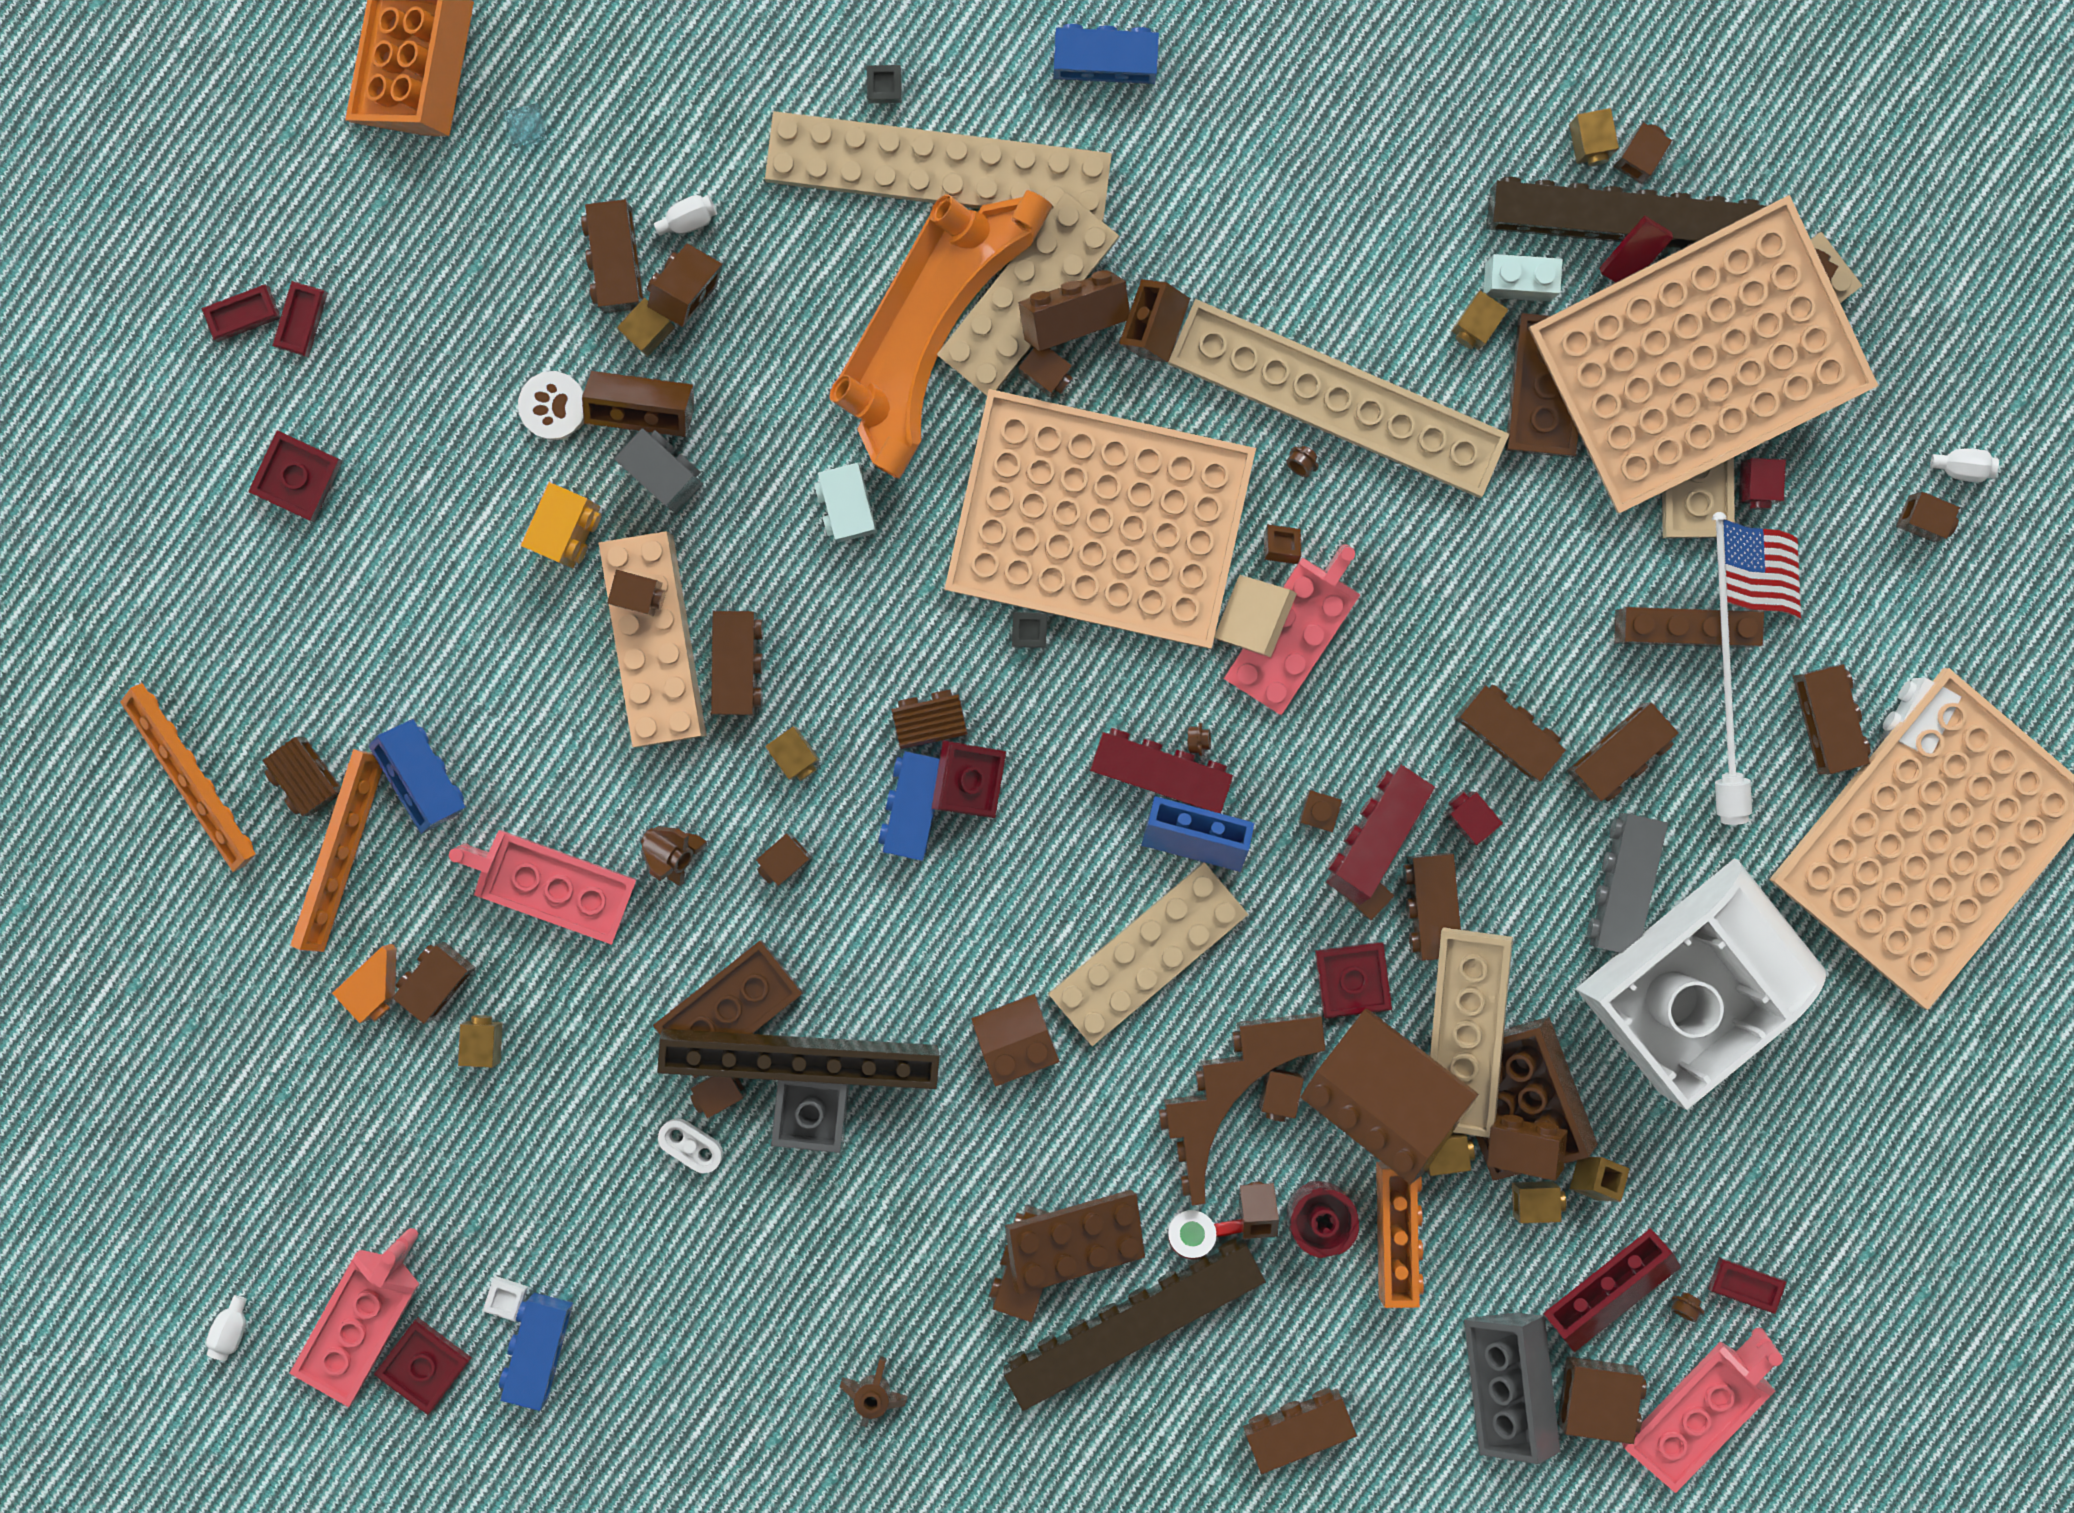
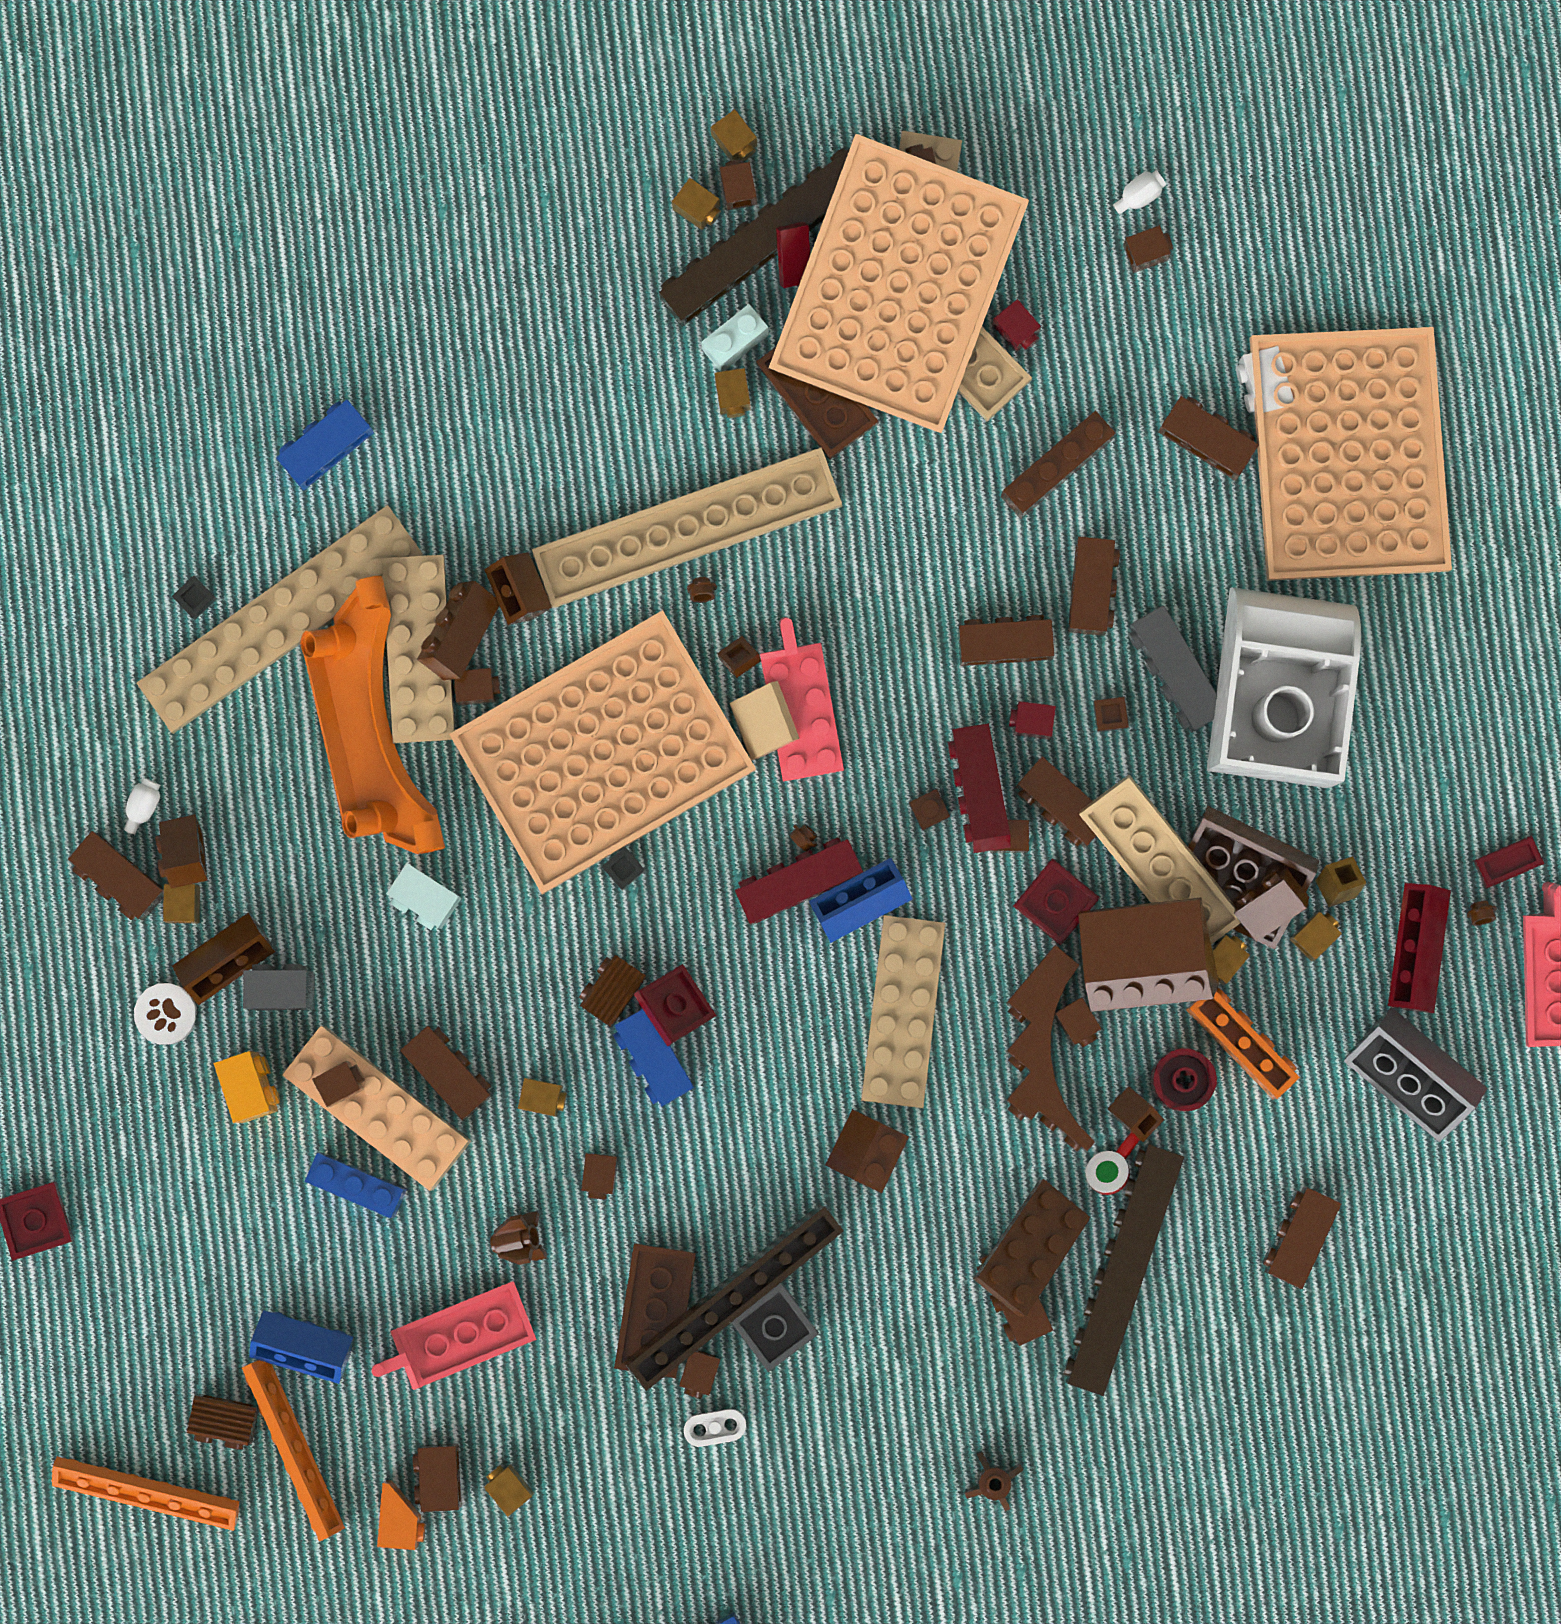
camera: 35 degrees left, 5 degrees down
reddish brown piece [1557,1356,1647,1444] -> none
flag [1712,512,1801,825] -> none
none -> blue brick [304,1152,407,1218]
none -> pearl gold brick [710,109,757,161]
none -> reddish brown plate [1093,697,1129,732]

